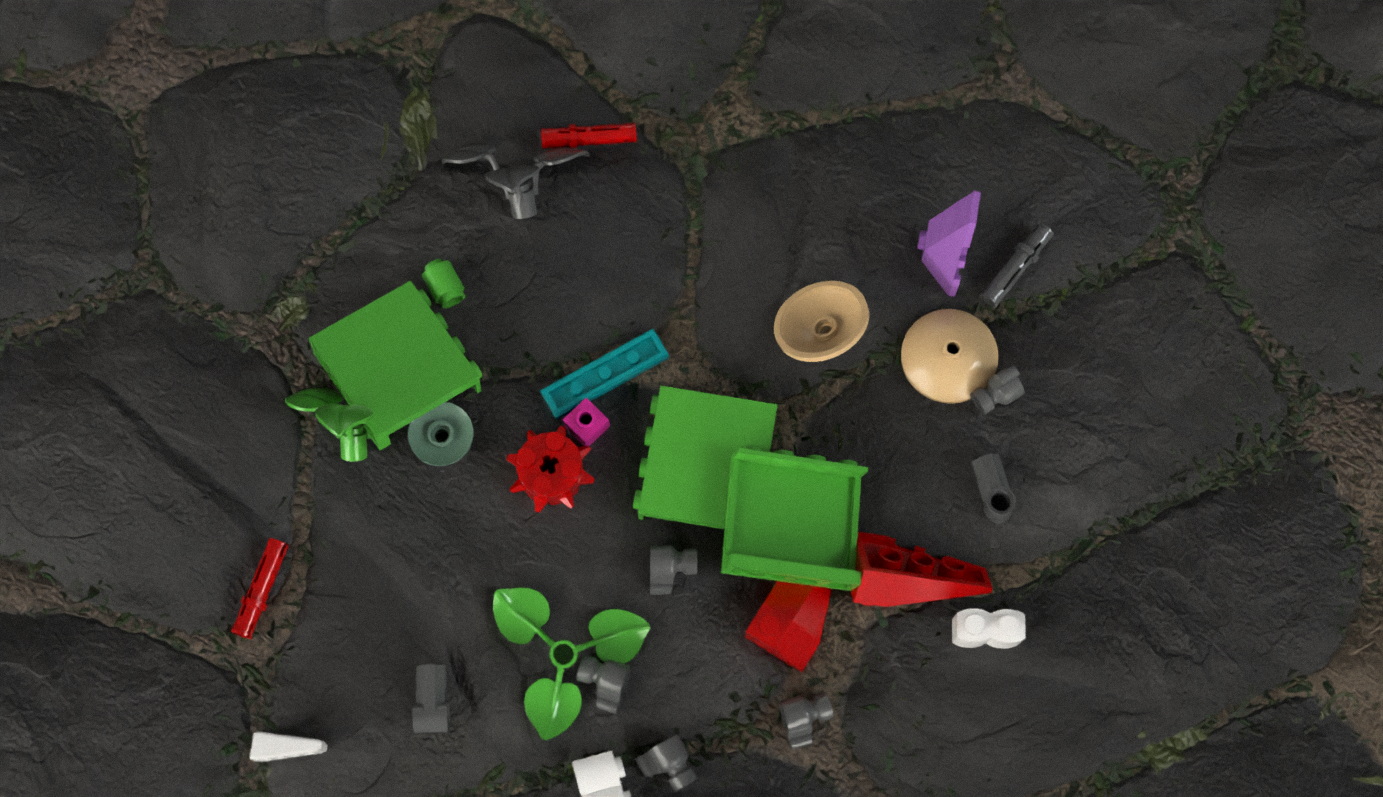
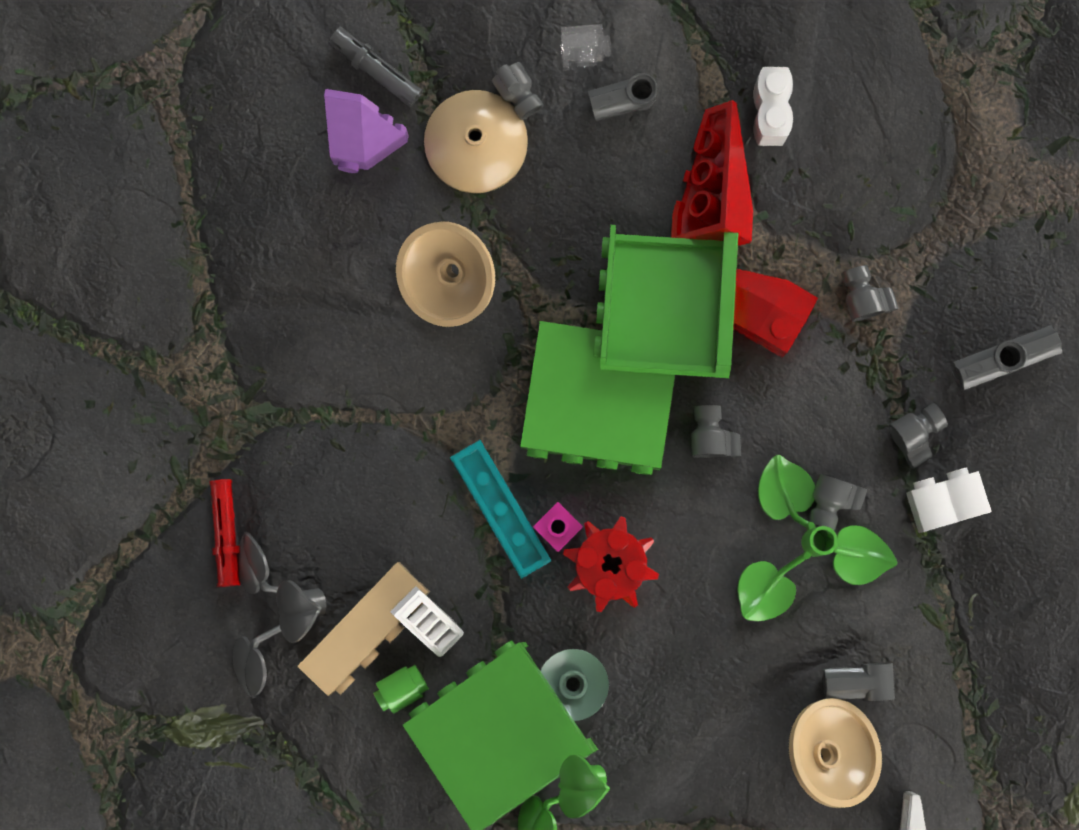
camera: 90 degrees left, 10 degrees up
none -> tan brick [298,562,430,696]
none -> white slope [390,586,464,657]
none -> clear brick [560,24,611,71]
none -> tan dish [789,698,882,808]

